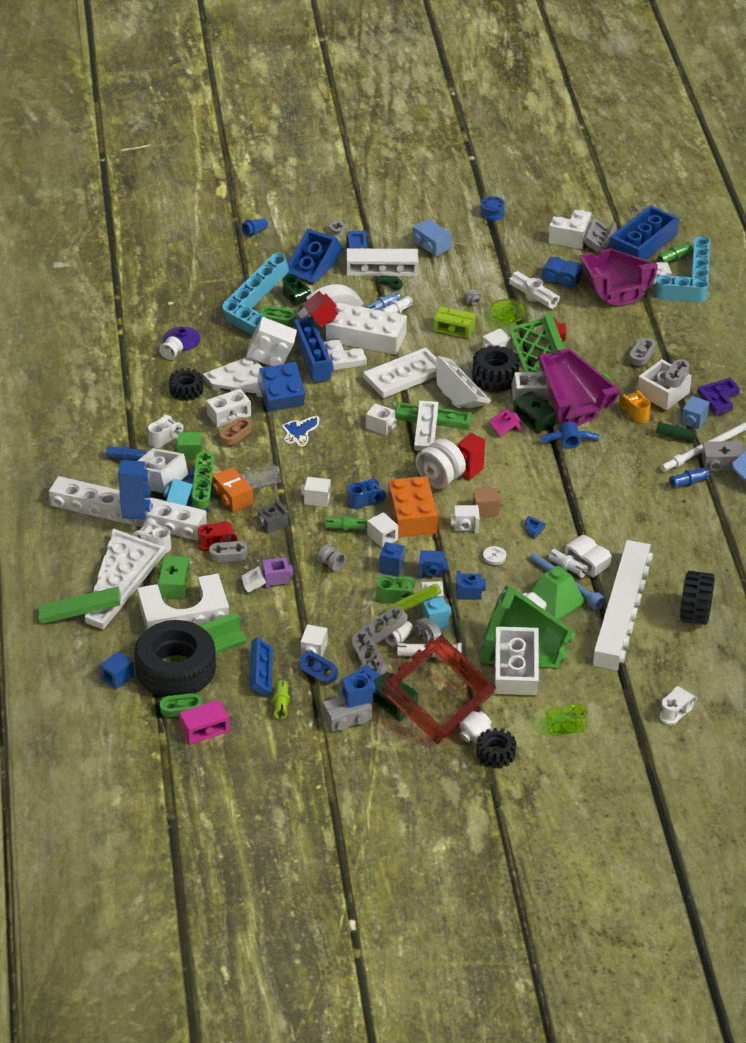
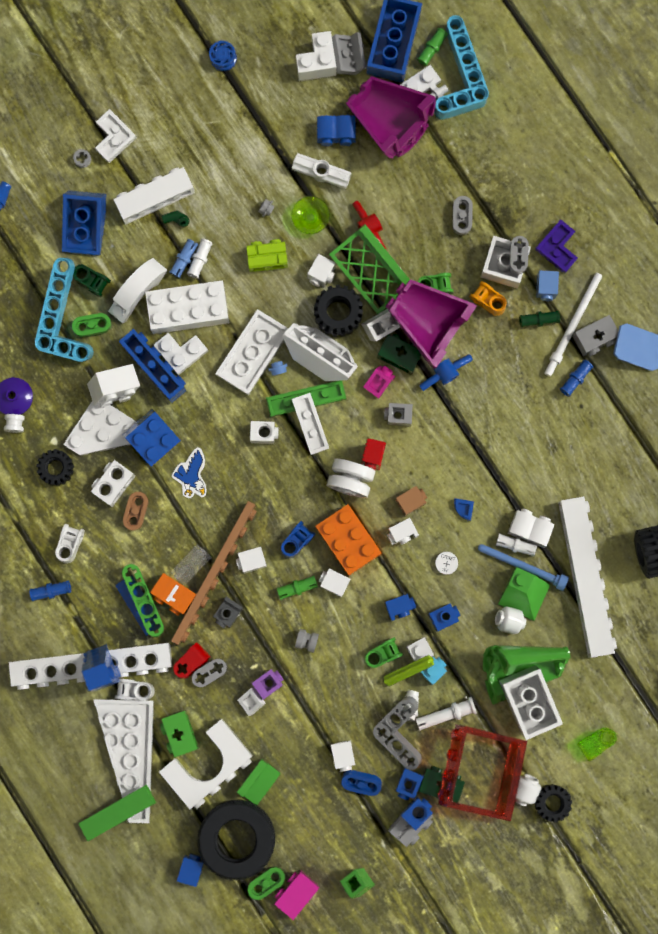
camera: 25 degrees left, 40 degrees up
white brick [138,448,188,493] -> none
medium azure brick [163,478,193,506] -> none
bright green brick [174,432,202,460] -> none
blue plate [250,637,273,697] -> none
lime pin [273,680,290,719] -> none
red brick [302,291,339,328] -> none
blue brick [346,231,367,249] -> none
blue brick [379,542,405,577] -> none
medium blue brick [412,219,452,256] -> none
light grey plate [415,617,442,645] -> none
none -> white plate [95,109,137,163]
none -> medium nougat plate [171,501,257,645]
none -> medium blue plate [268,361,287,376]
none -> bright green brick [340,868,375,899]
none -> light grey brick [384,403,413,427]

